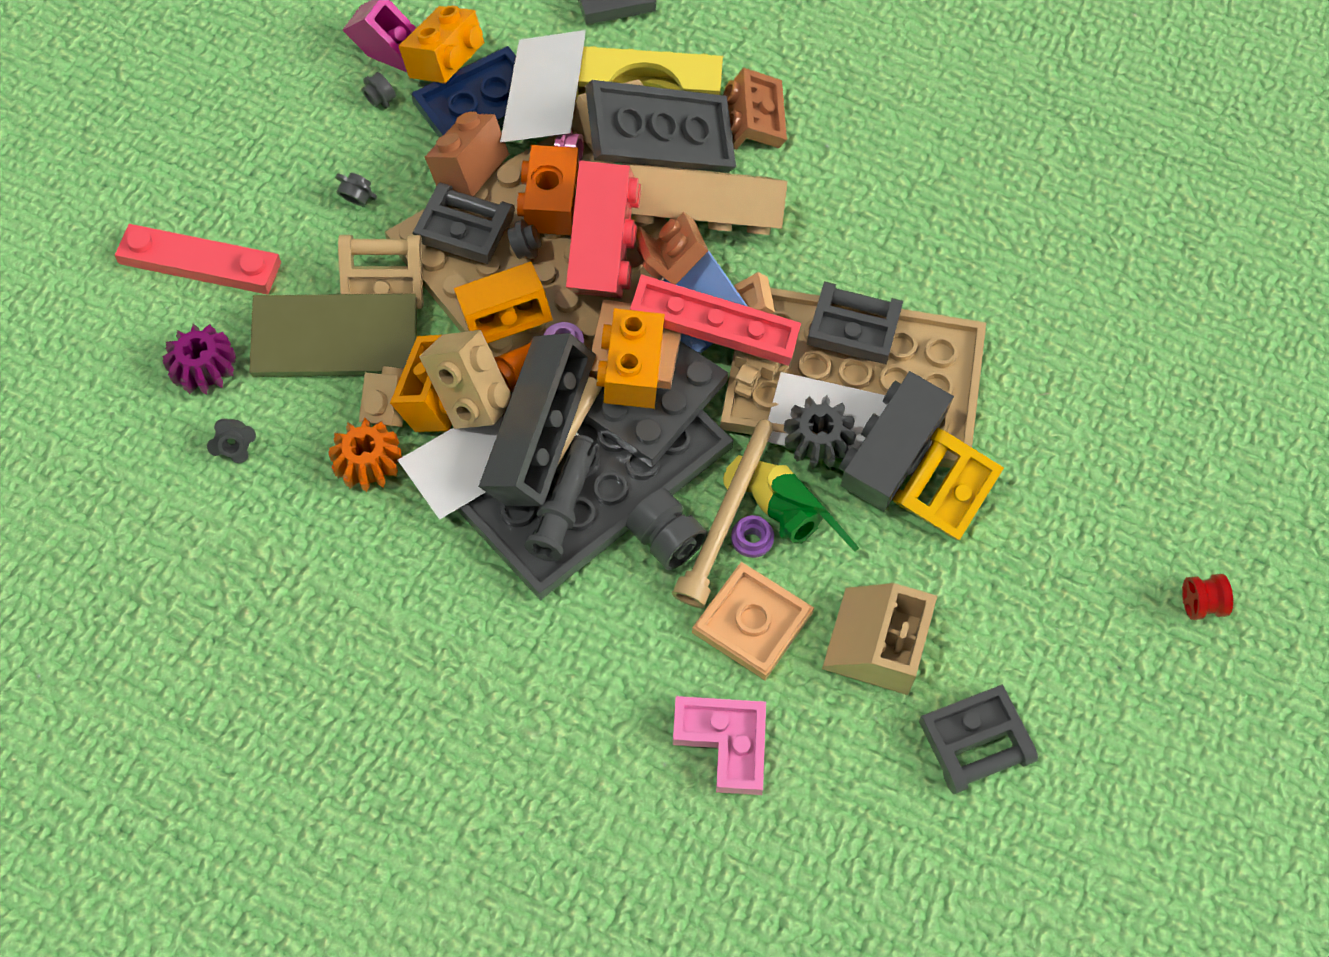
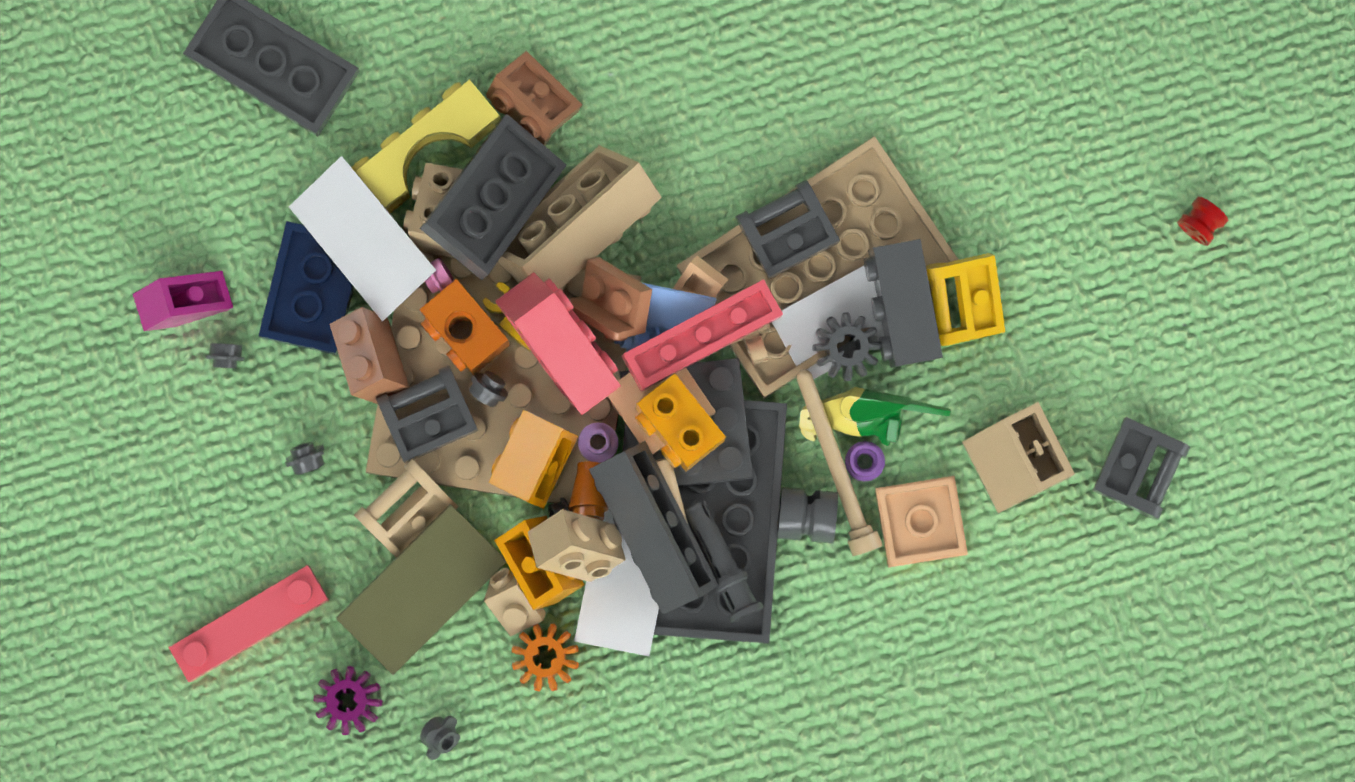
camera: 40 degrees left, 20 degrees up
light orange brick [398,5,485,83] -> none
bright pink plate [673,696,766,795] -> none

